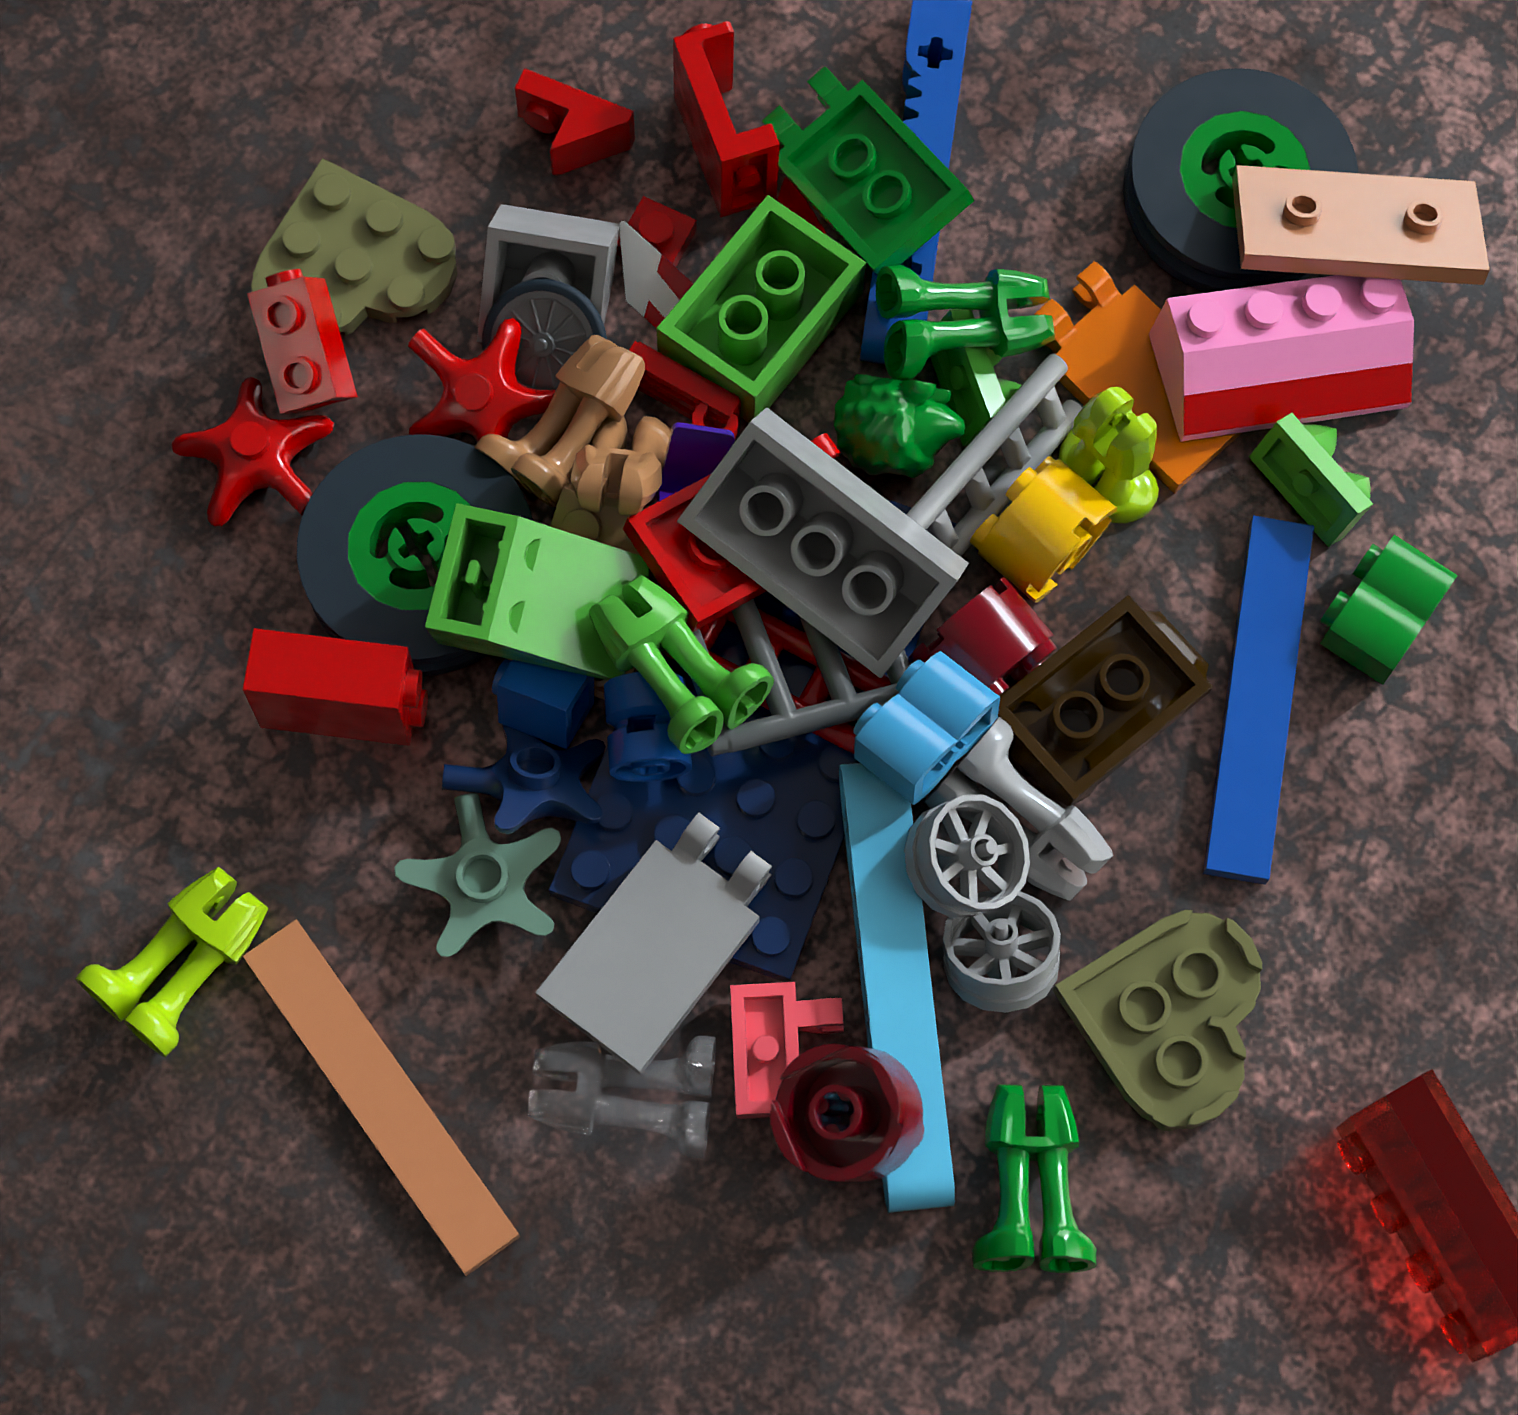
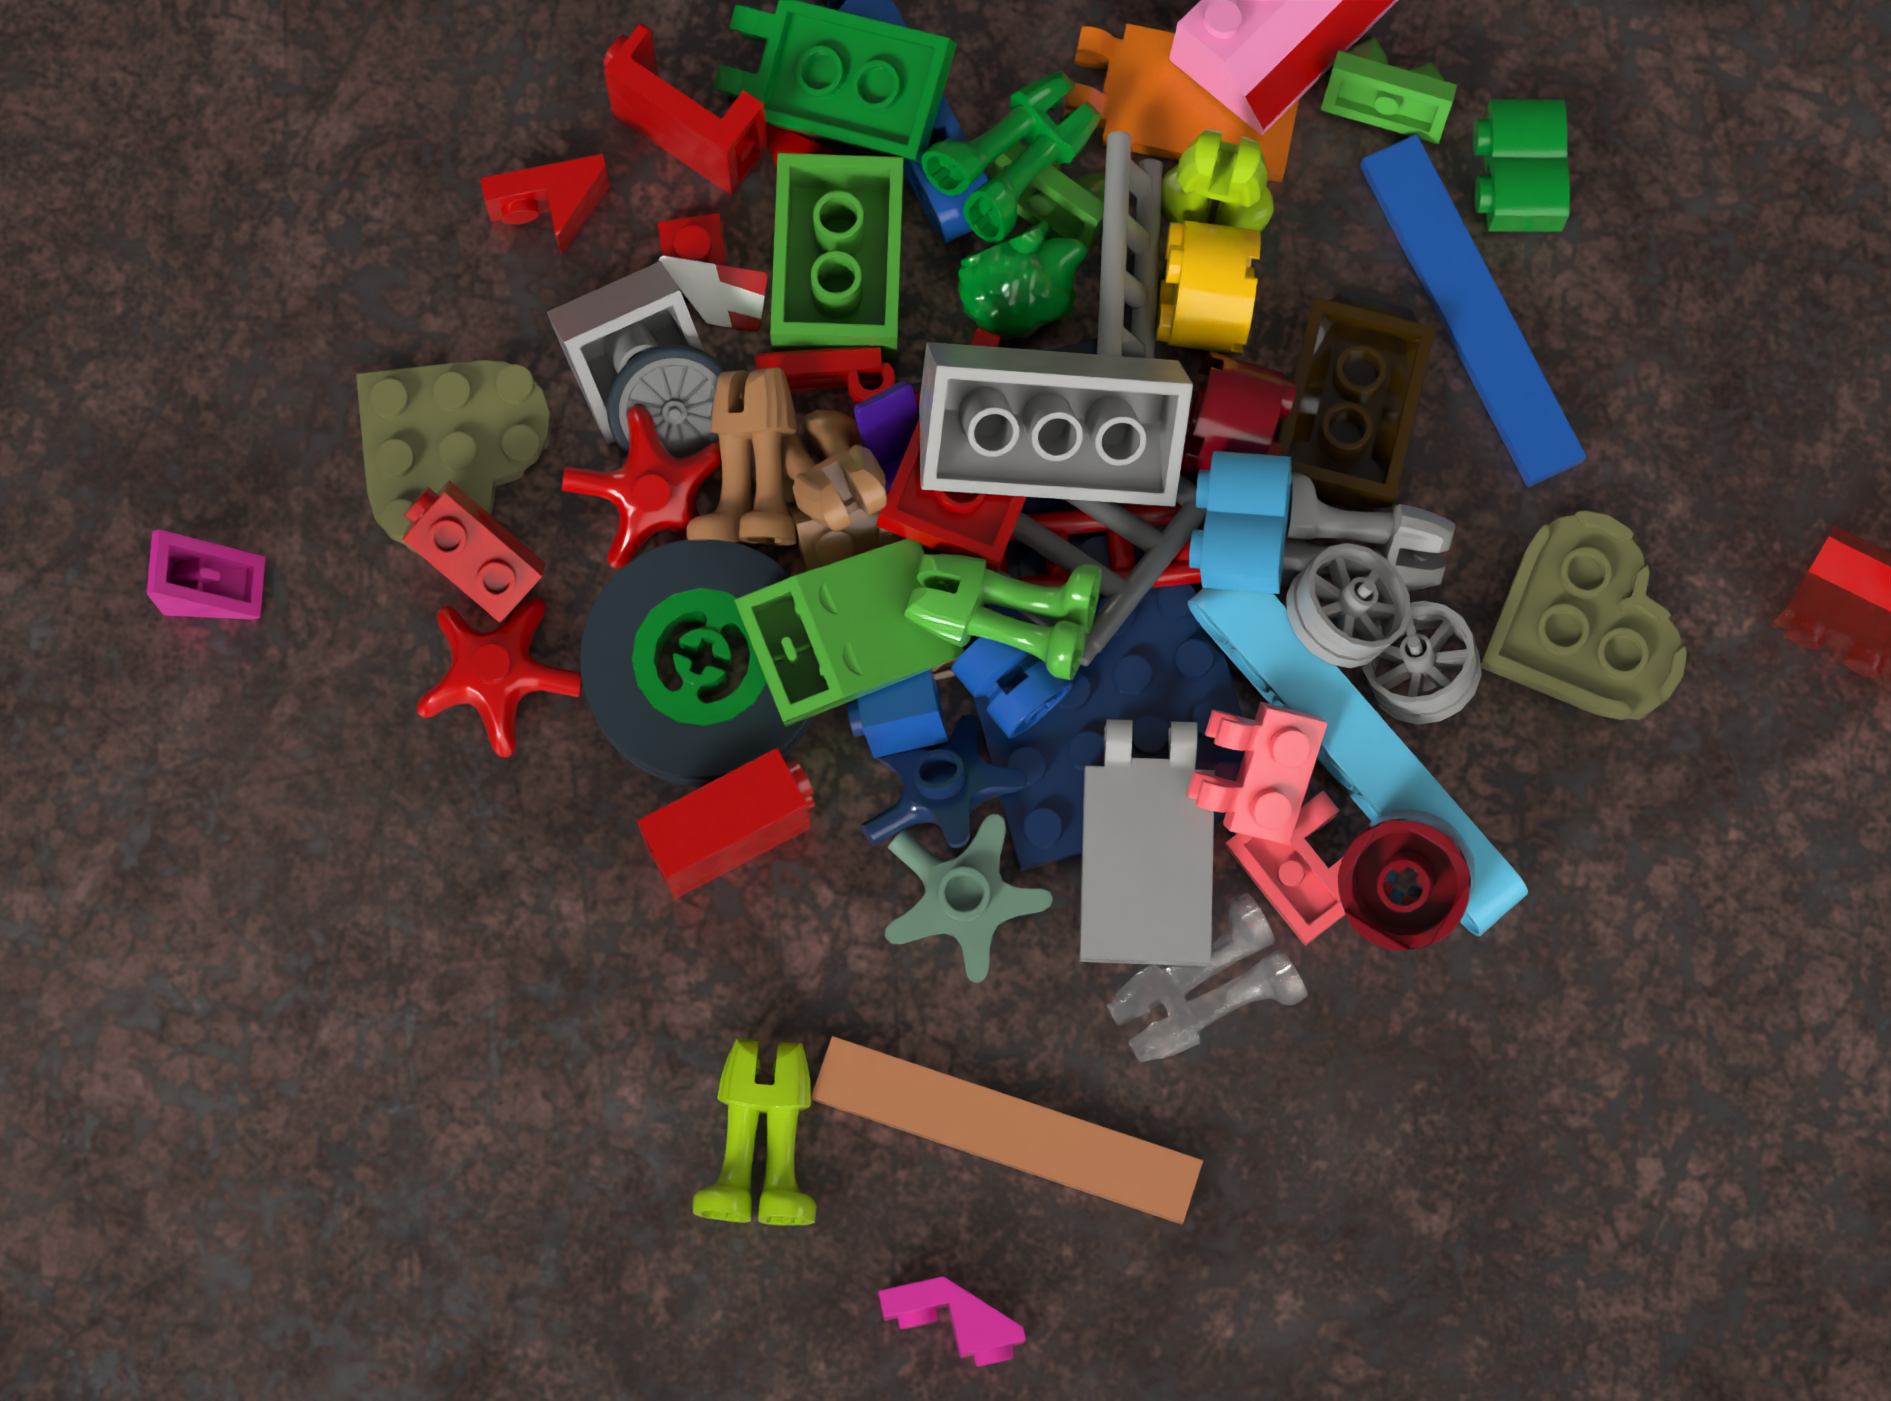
camera: 35 degrees left, 5 degrees up
green piece [972,1084,1097,1273] -> none
none -> dark pink slope [147,529,266,620]
none -> dark pink slope [878,1276,1026,1367]
none -> coral plate [1186,702,1327,845]

